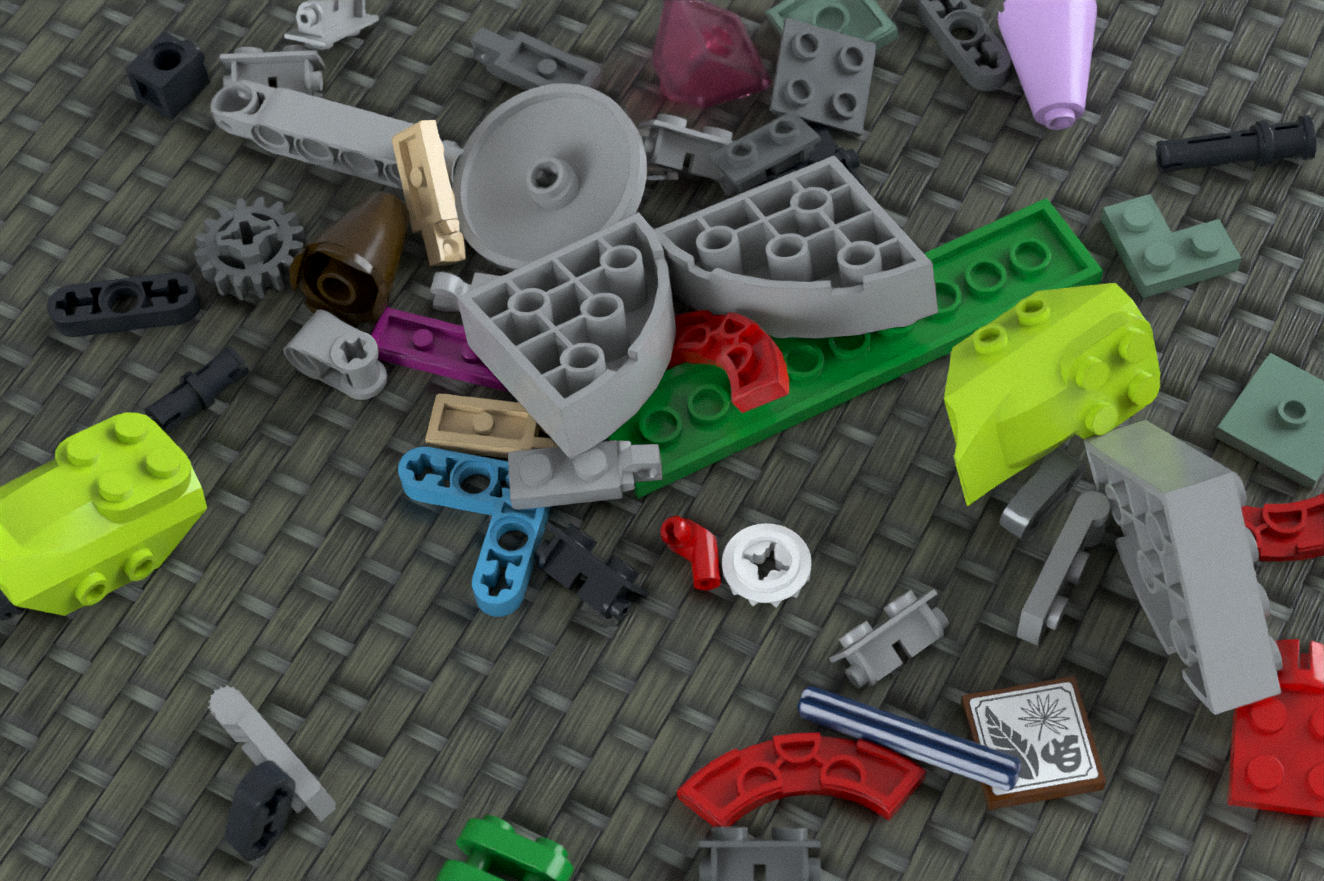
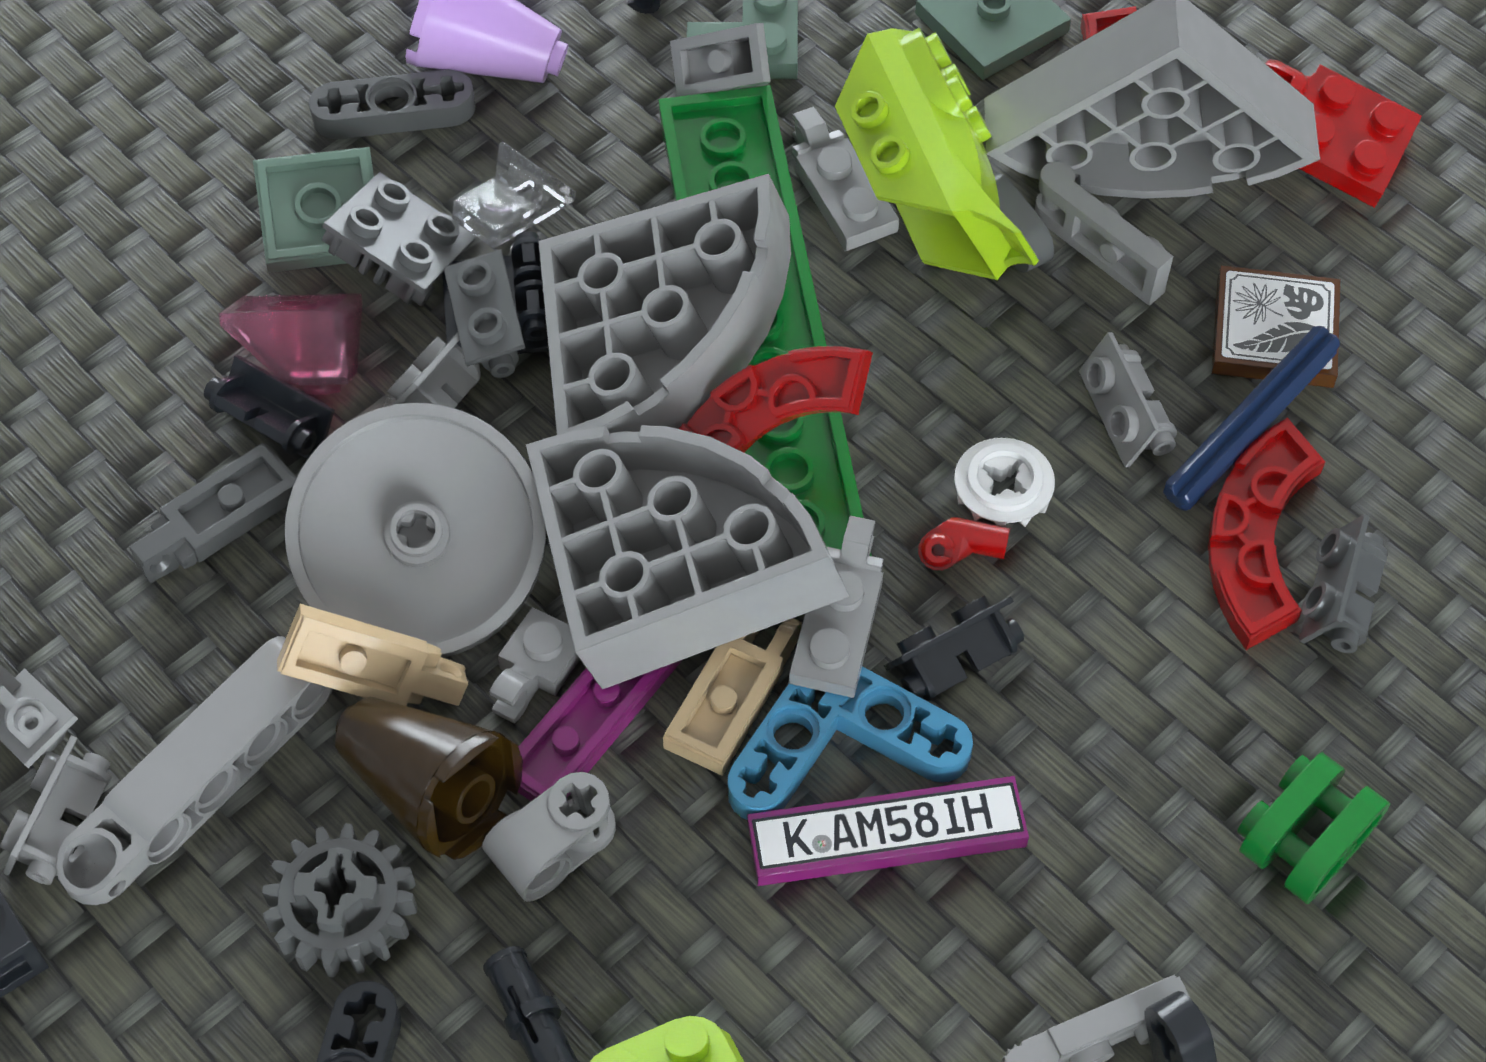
camera: 75 degrees left, 0 degrees up
none -> black hinge [204,355,335,460]
none -> clear slope [452,141,576,249]
none -> light grey slope [670,23,771,97]
none -> tile [747,776,1029,886]

